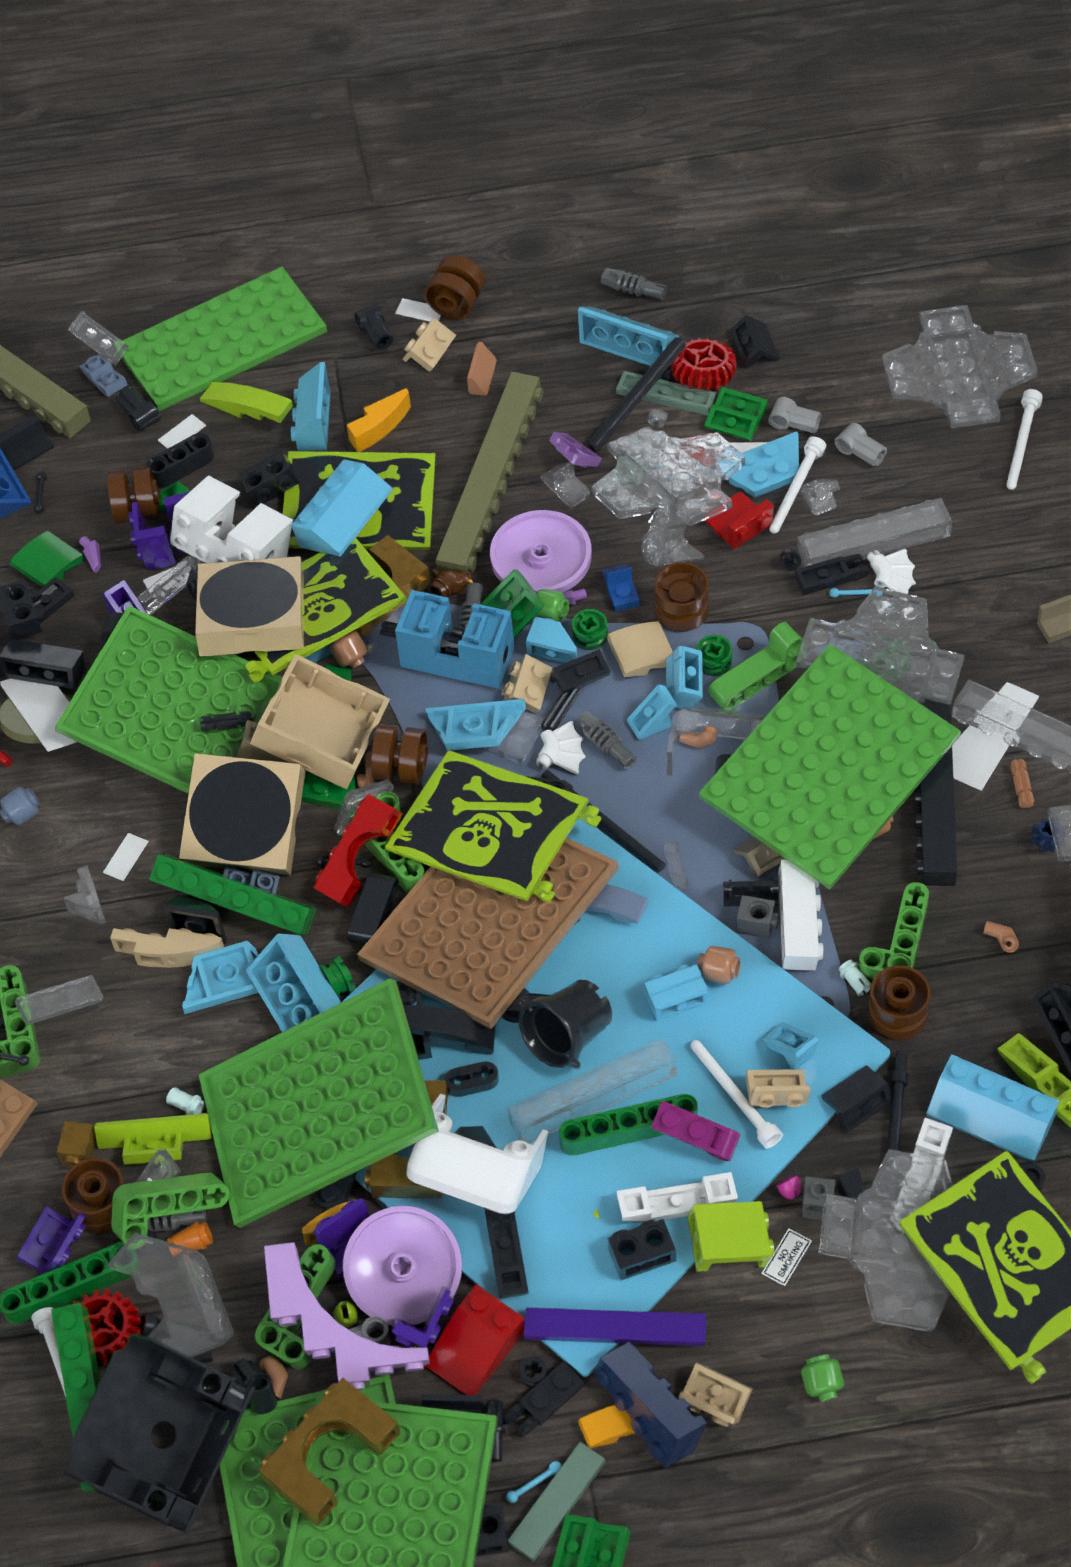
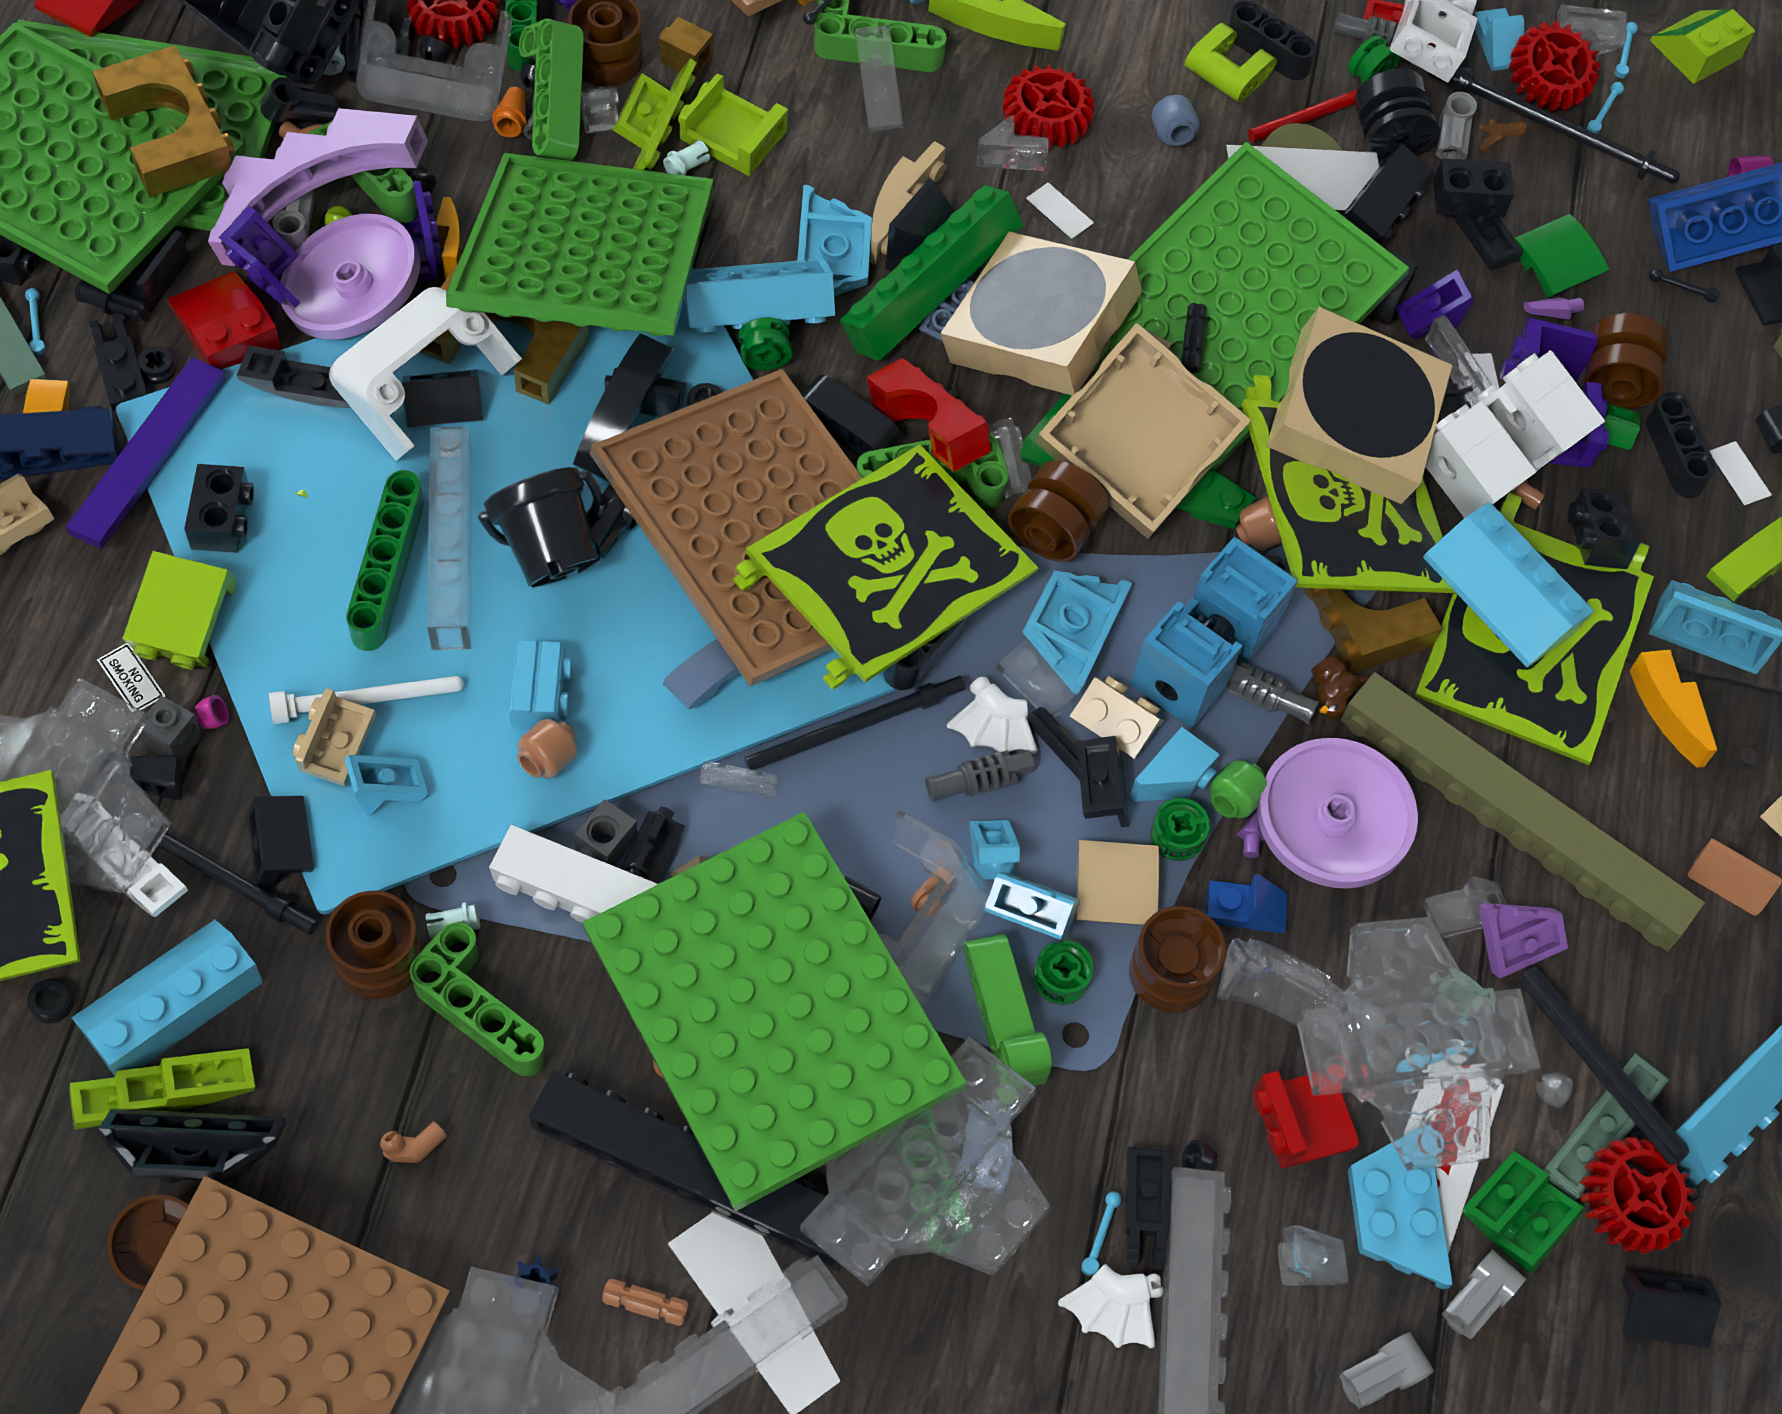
camera: 100 degrees right, 5 degrees up
black beam [445,1061,499,1097] -> none
green slope [481,569,544,638] -> none
white slope [616,1172,738,1221] -> none
magenta plate [651,1101,741,1162] -> none
white piece [769,437,826,534] -> none
none -> lime panel [678,73,788,177]
none -> red gear [1002,64,1095,150]

